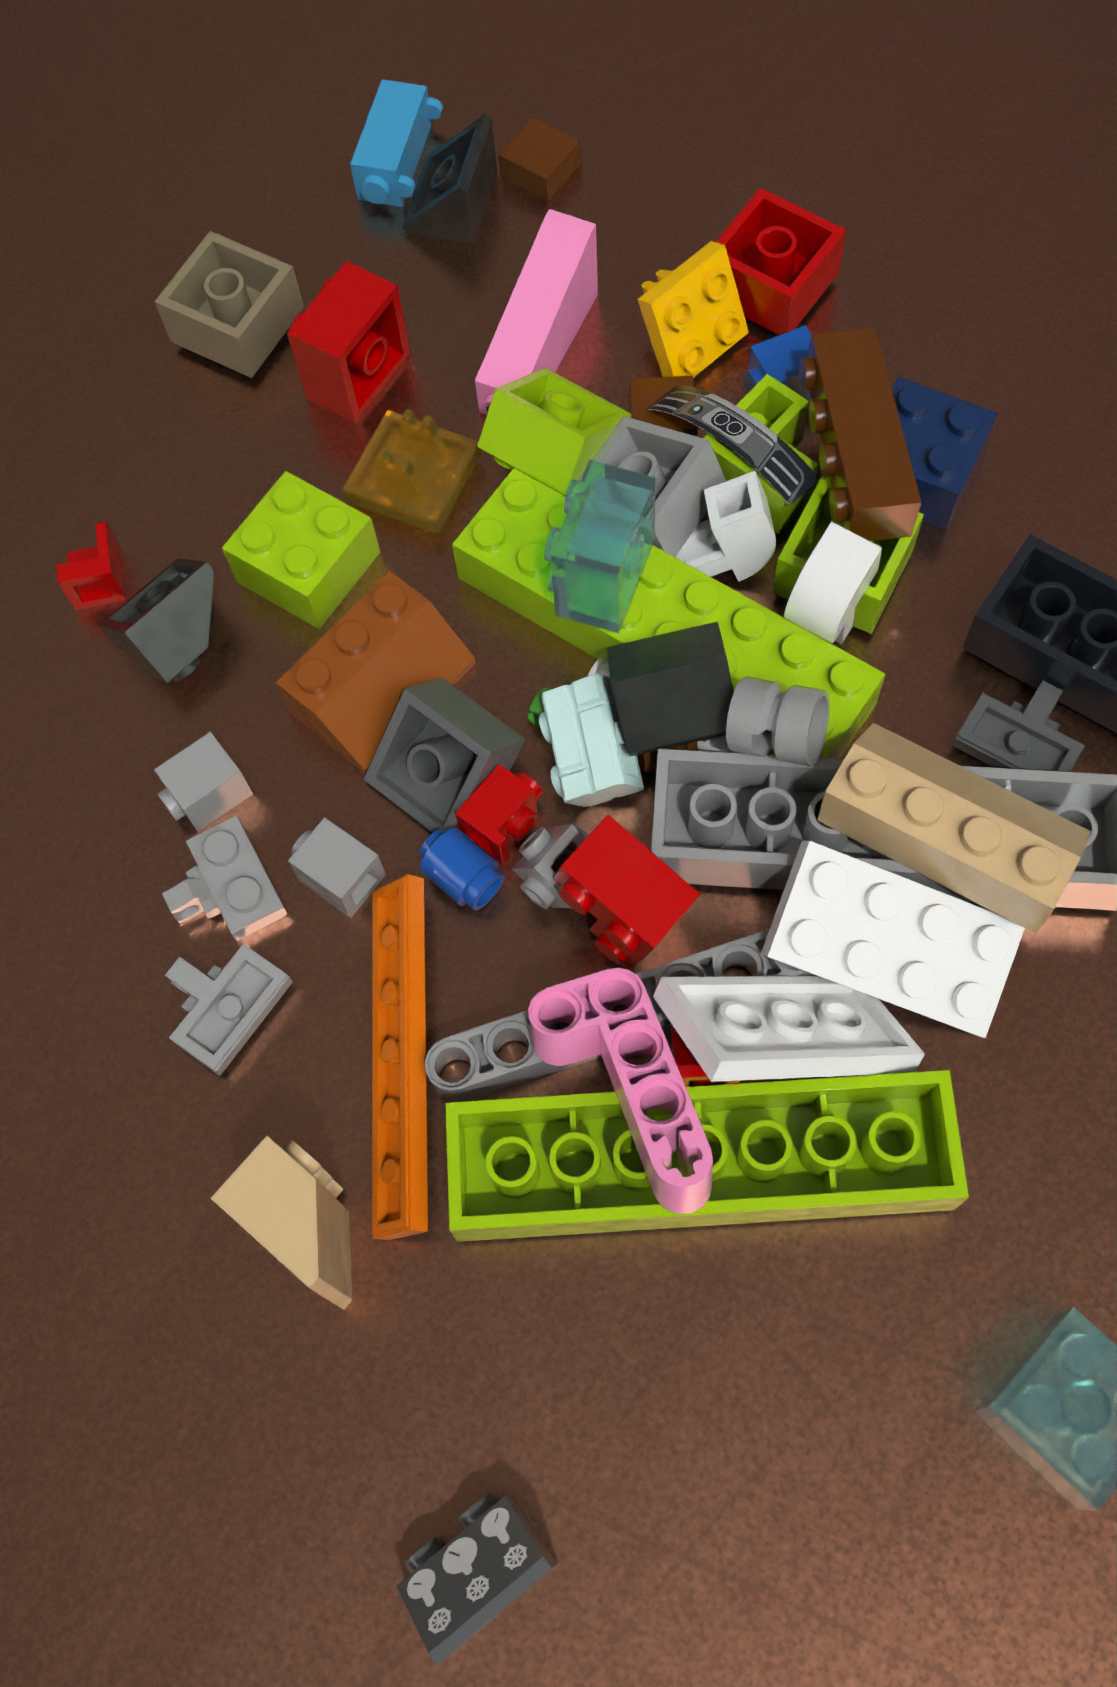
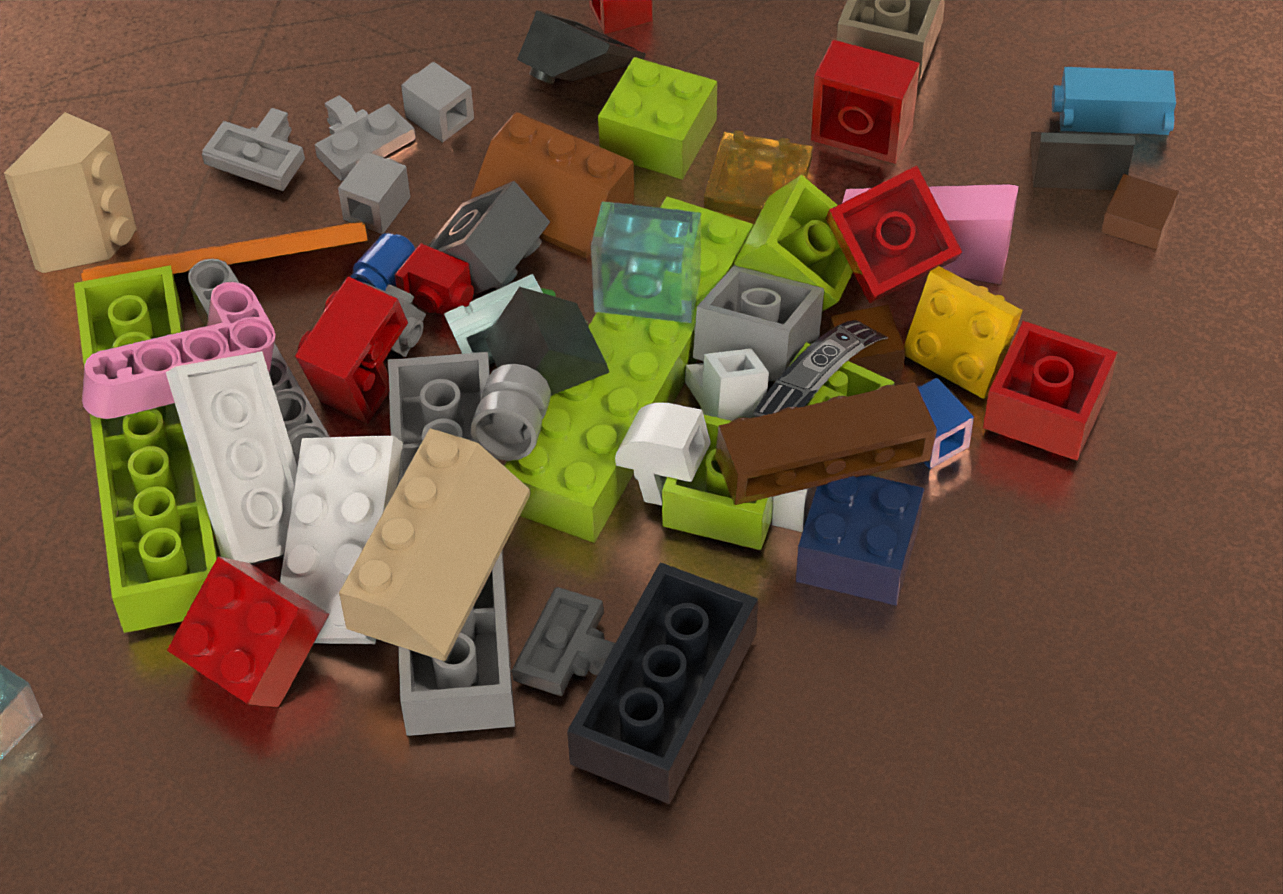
camera: 75 degrees right, 15 degrees down
none -> red brick [167,556,330,707]
none -> red brick [826,165,962,304]

